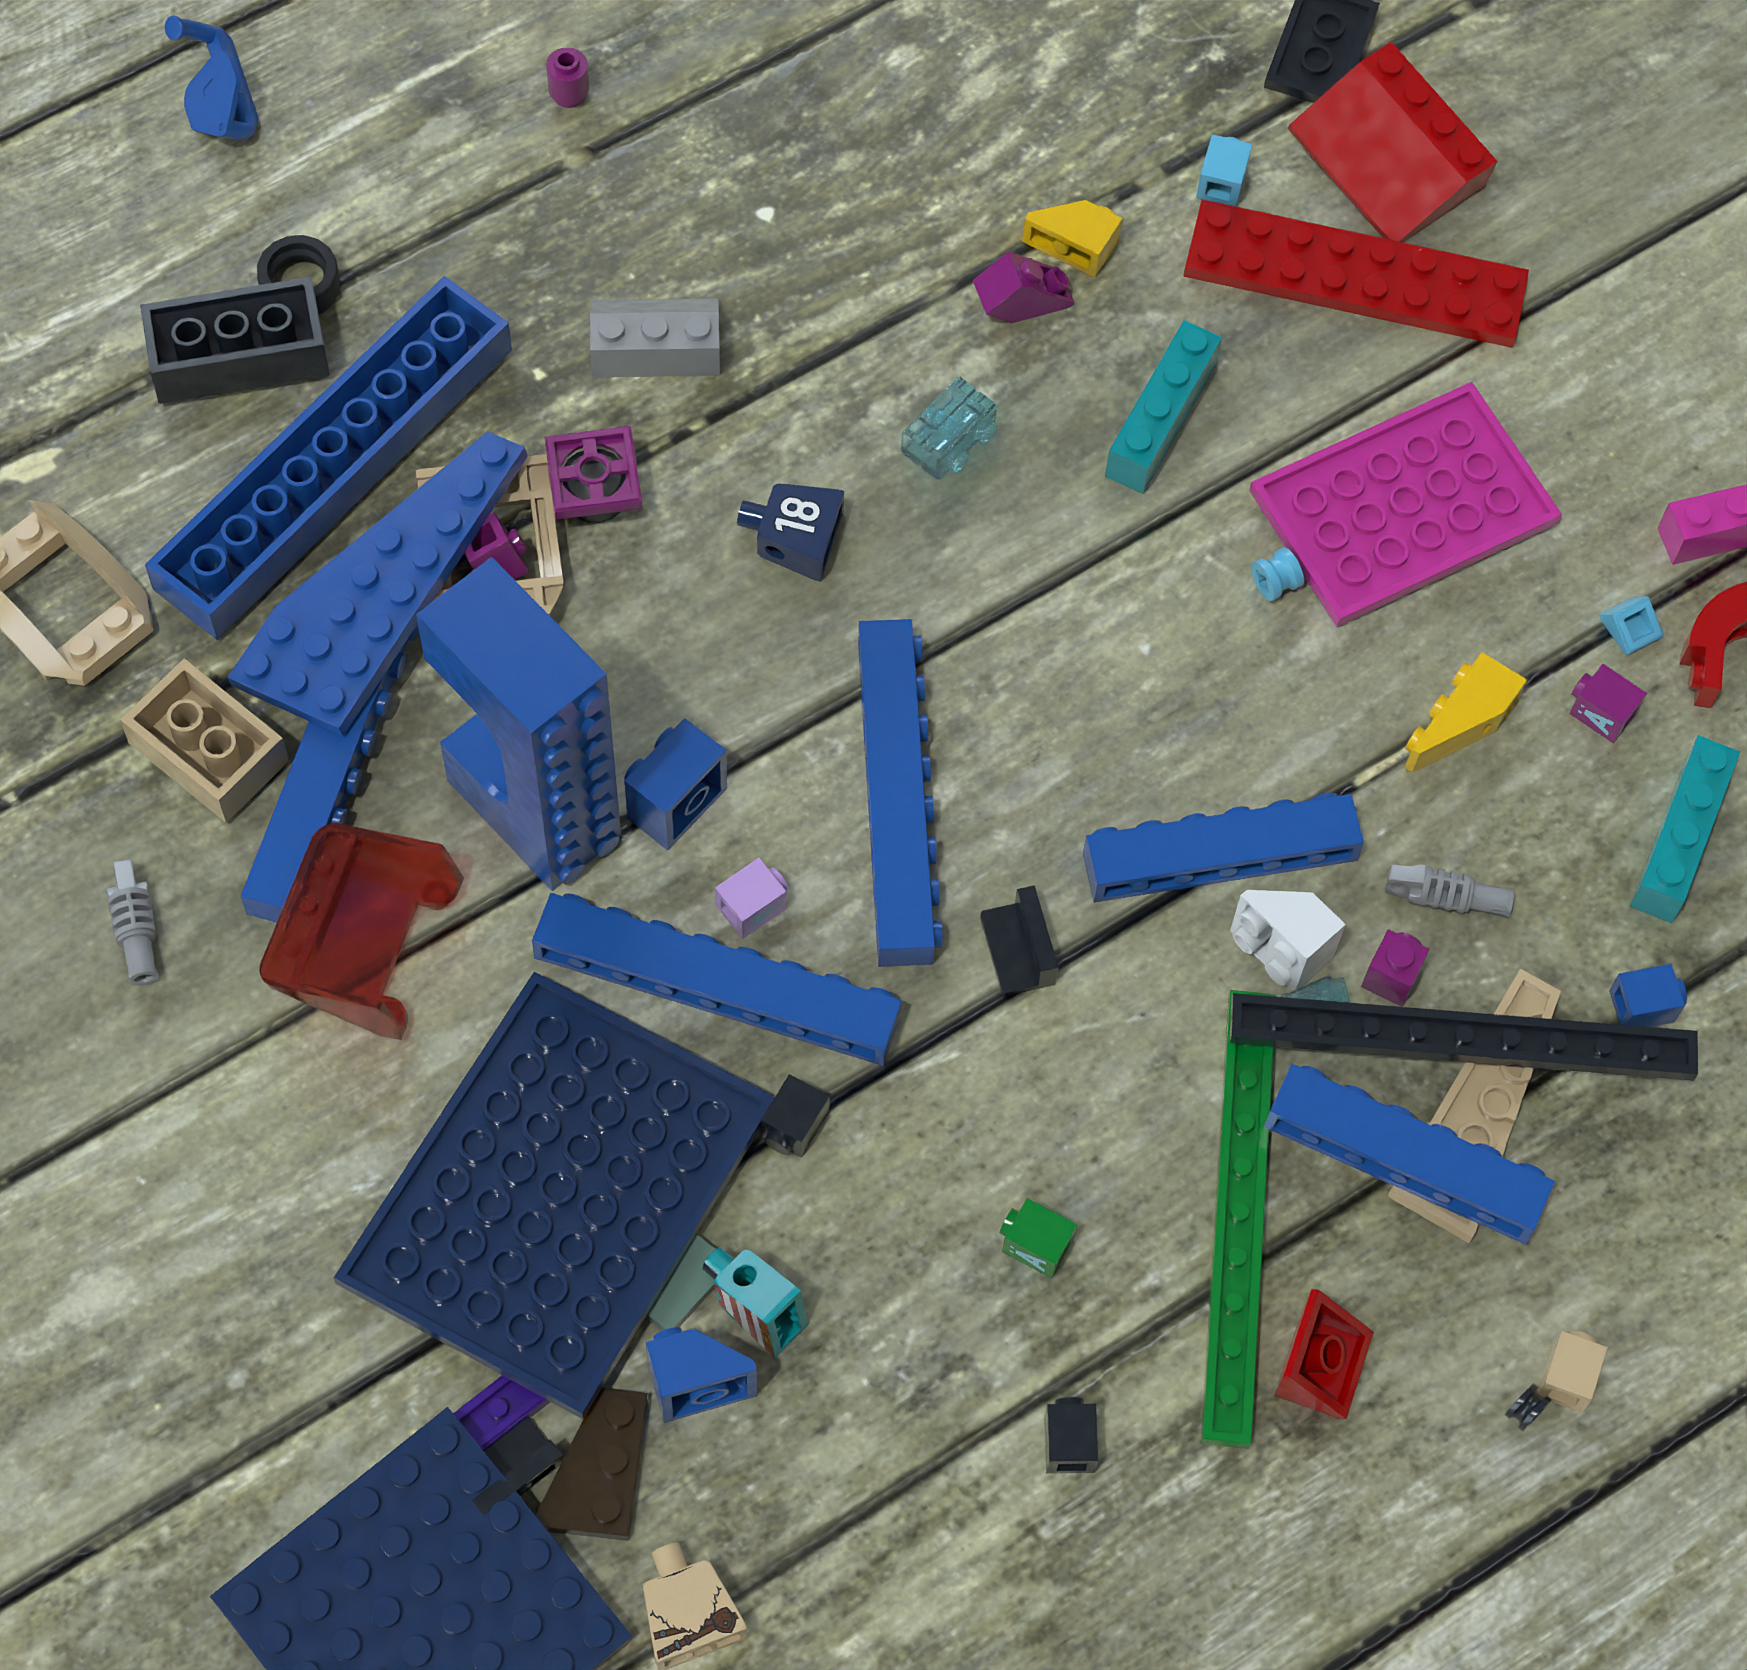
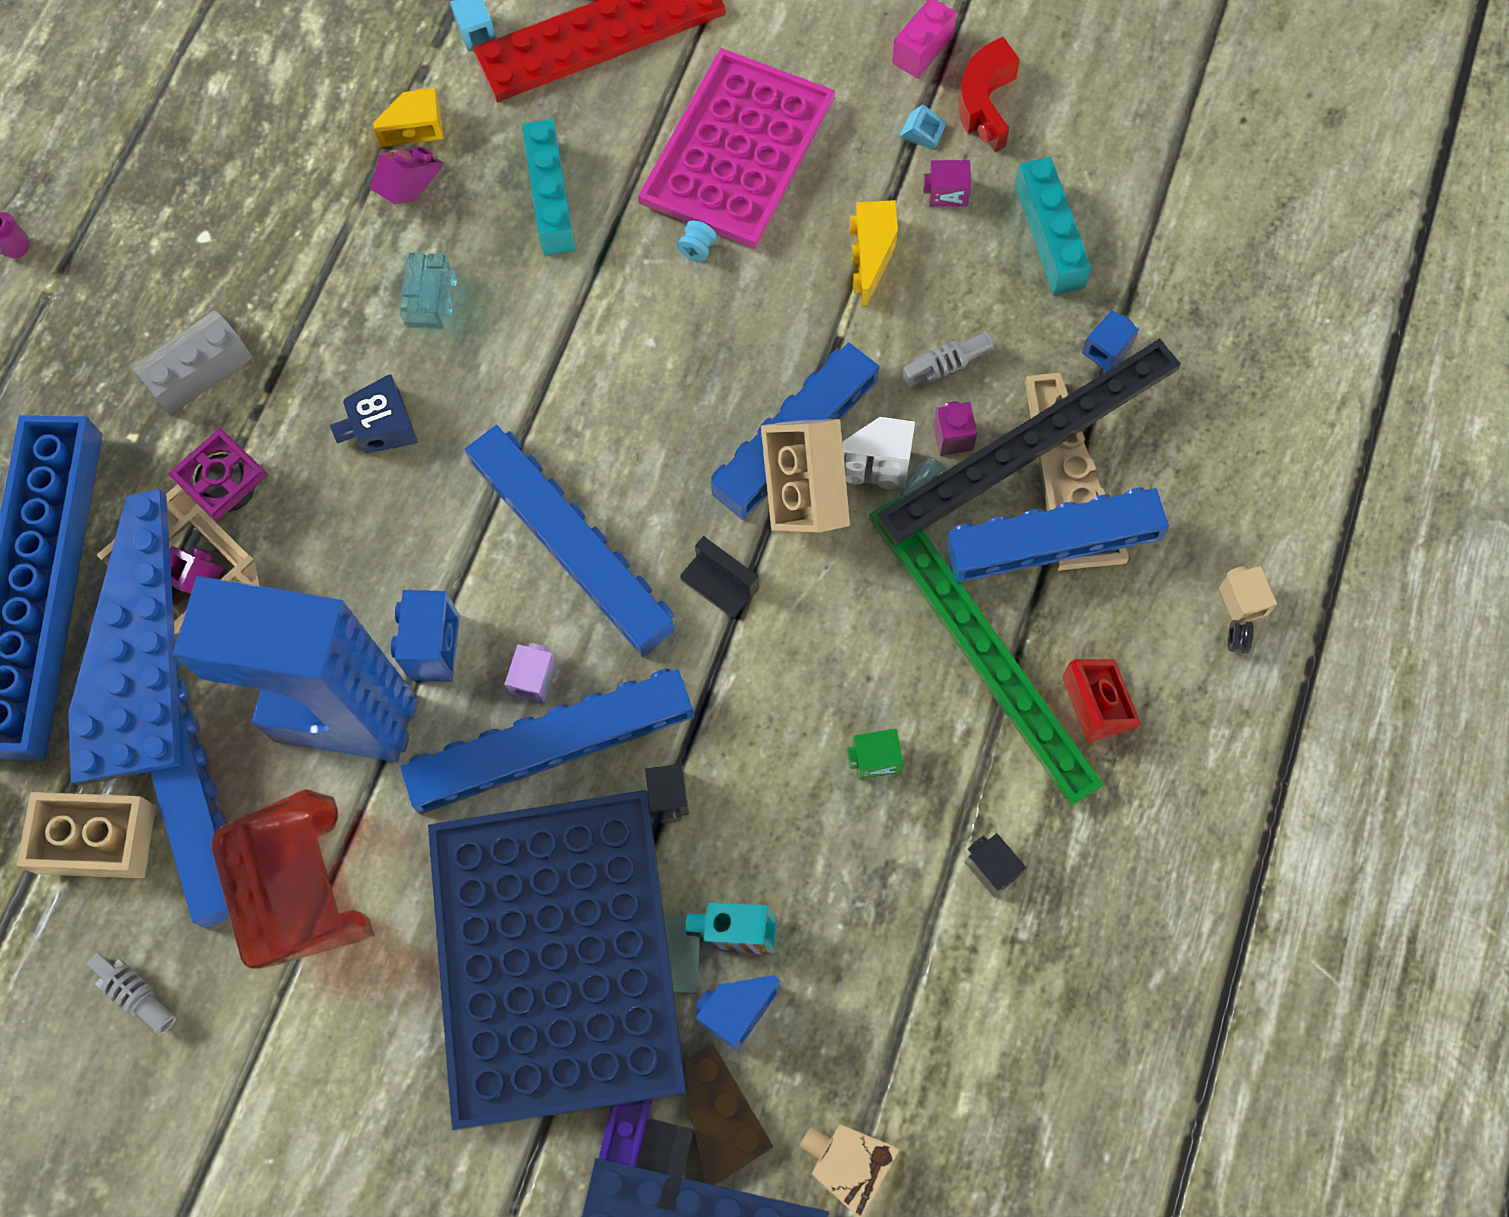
camera: 30 degrees left, 5 degrees up
none -> tan brick [761,419,850,533]

